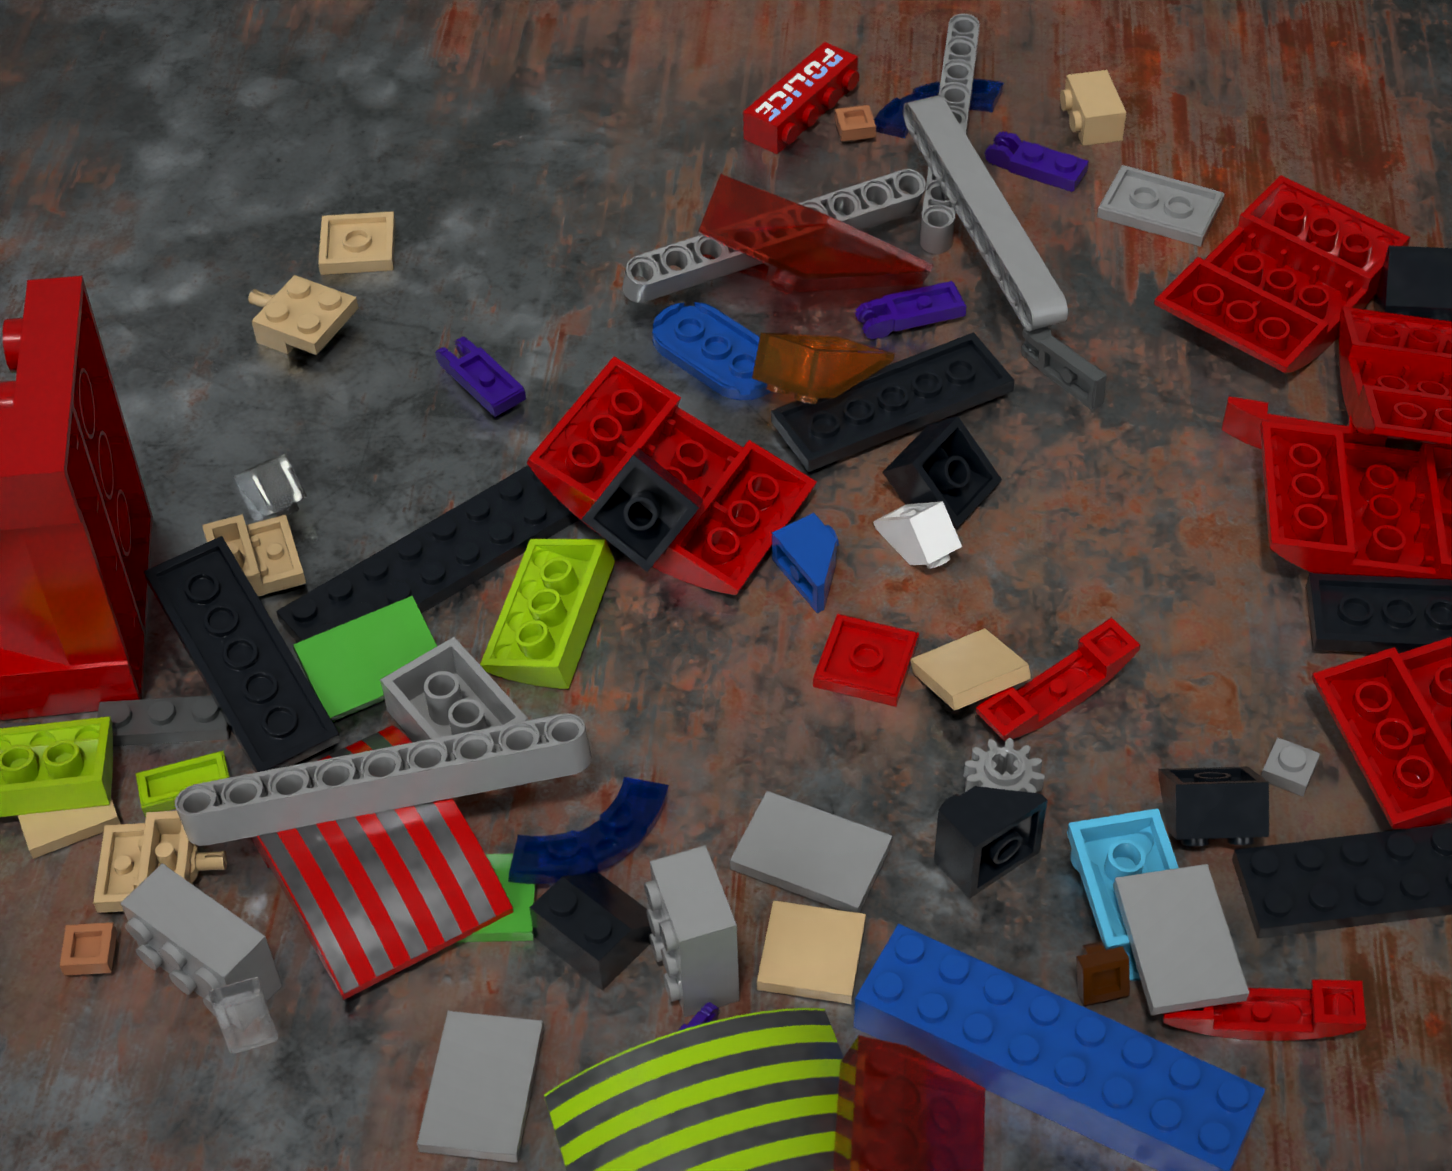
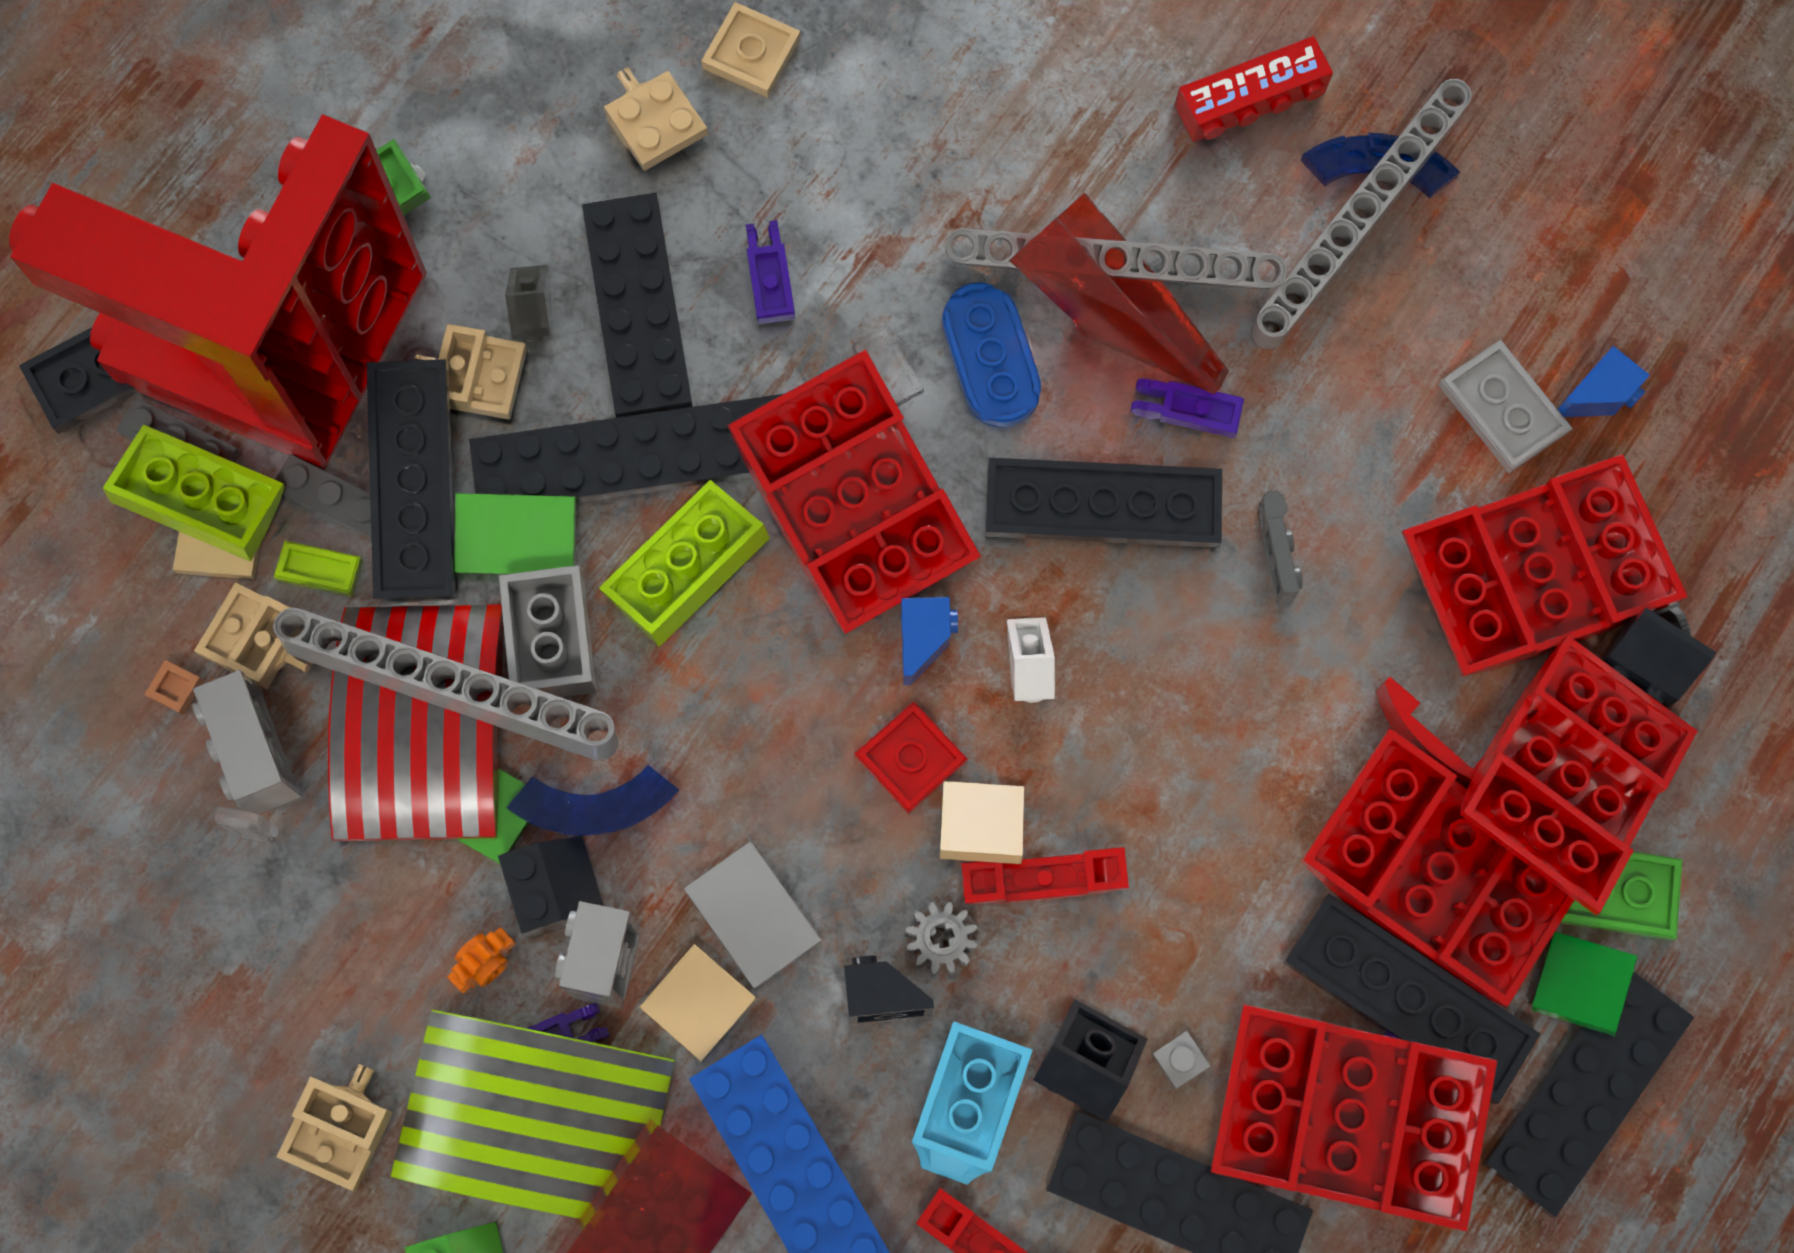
camera: 25 degrees right, 25 degrees up
light grey tile [417,1011,544,1163] -> none
black slope [581,448,703,572] -> none
clear orange slope [752,332,895,404] -> none
nougat plate [835,105,876,142] -> none
black slope [883,416,1002,528] -> none
light grey beam [903,95,1068,331] -> none
dark purple hinge [984,131,1089,192] -> none
tan brick [1060,70,1127,146] -> none
reddish brown tile [1076,942,1130,1006] -> none
light grey tile [1113,864,1249,1015] -> none
none -> orange gear [447,927,516,994]
none -> black plate [582,192,693,418]
none -> blue slope [1557,346,1650,417]

